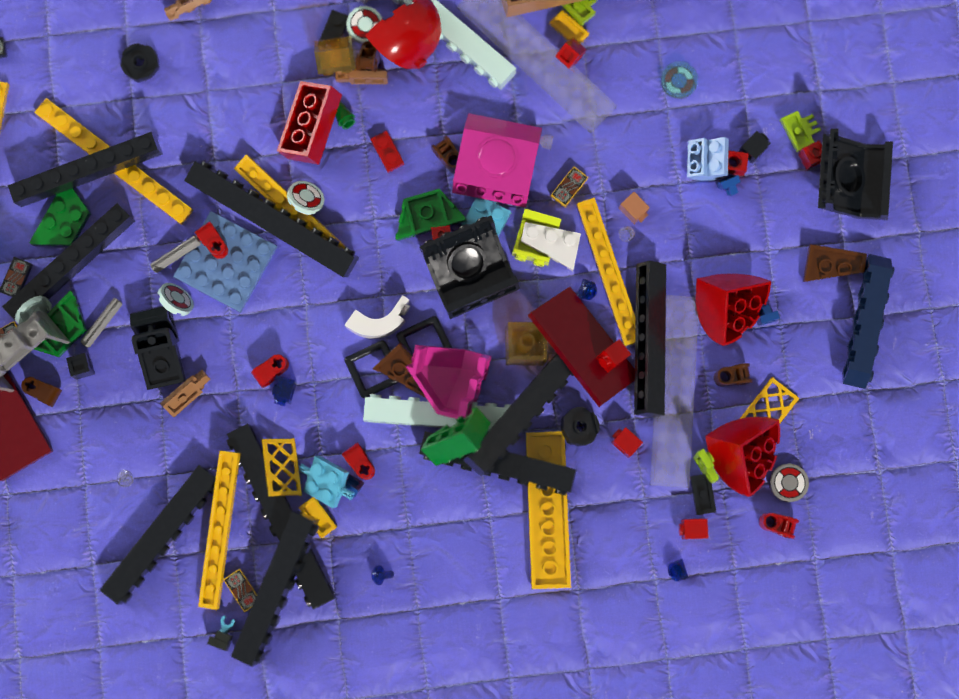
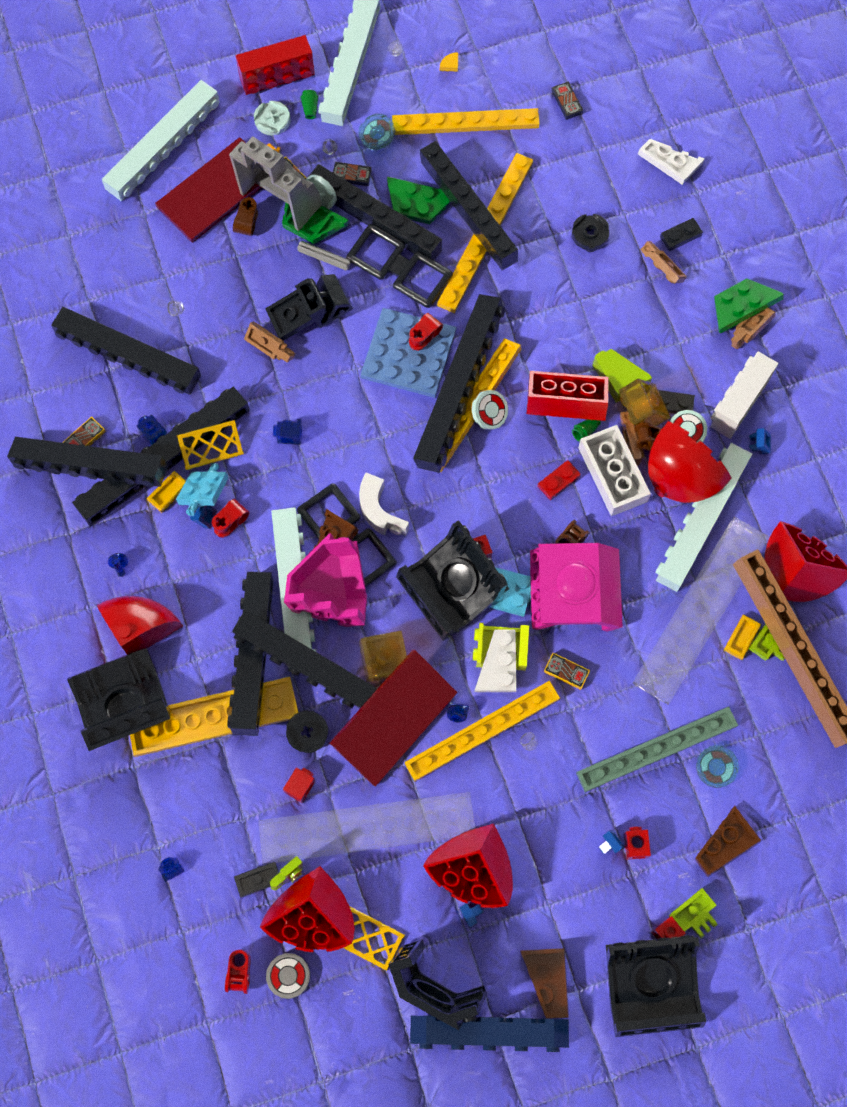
camera: 80 degrees right, 10 degrees down
black panel [66,353,95,380] -> none
light grey axle [150,235,201,273] -> none
light aqua tile [157,283,194,316] -> none
yellow plate [198,451,241,610] -> none
pearl dark grey piece [207,616,235,651] -> none
red piece [251,354,289,388] -> none
green wing [395,188,467,241] -> none
green wedge [421,406,491,466] -> none
clear hinge [540,134,554,150] -> none
red brick [555,38,587,68] -> none
red brick [596,339,631,373] -> none
nougat brick [619,192,650,224] -> none
black brick [634,260,666,417] -> none
red brick [678,519,708,539] -> none
light blue brick [687,137,729,181] -> none
reddish brown piece [714,363,753,387] -> none
black brick [738,131,771,164] -> none
none -> black panel [67,647,170,751]
none -> red brick [97,596,183,654]
none -> clear blue brick [136,414,167,446]
none -> black bar [346,224,453,308]
none -> black panel [388,939,487,1031]
none -> sand green plate [576,707,738,793]
none -> white brick [578,425,651,516]
none -> lime slope [593,349,652,403]
none -> reddish brown wing [695,805,761,877]

